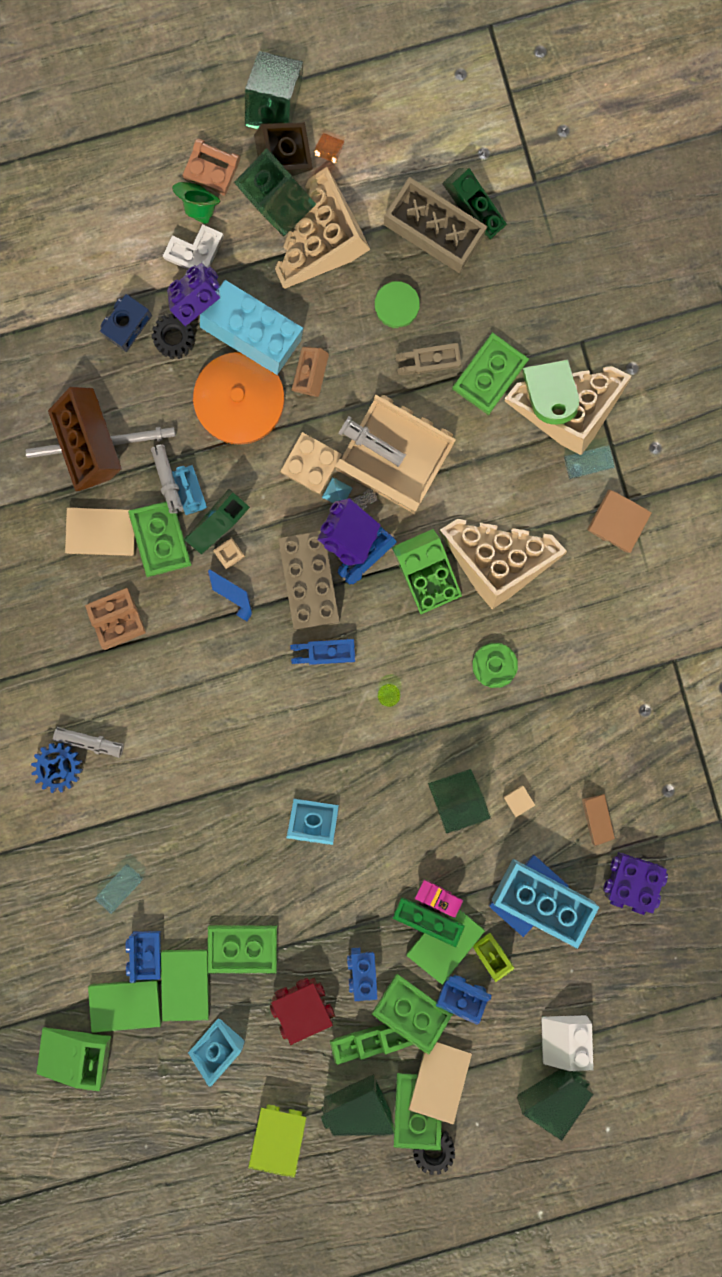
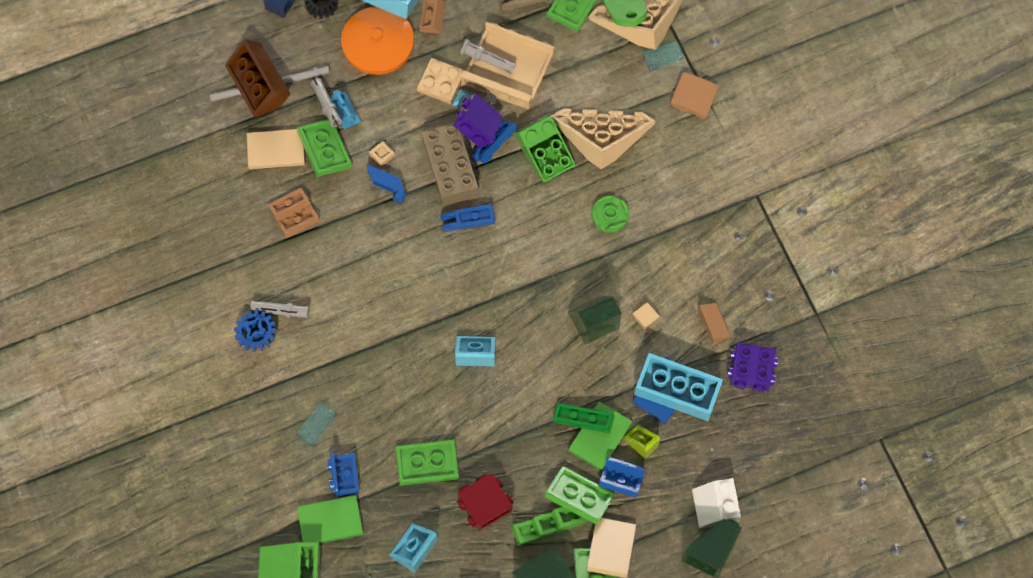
camera: 10 degrees left, 20 degrees down
bright green tile [161,949,209,1021] -> none
dark green slope [184,489,250,555] -> none
blue bracket [347,947,378,1001] -> none
clear neon green tile [377,684,400,707] -> none
dark pink leg [415,880,463,917] -> none

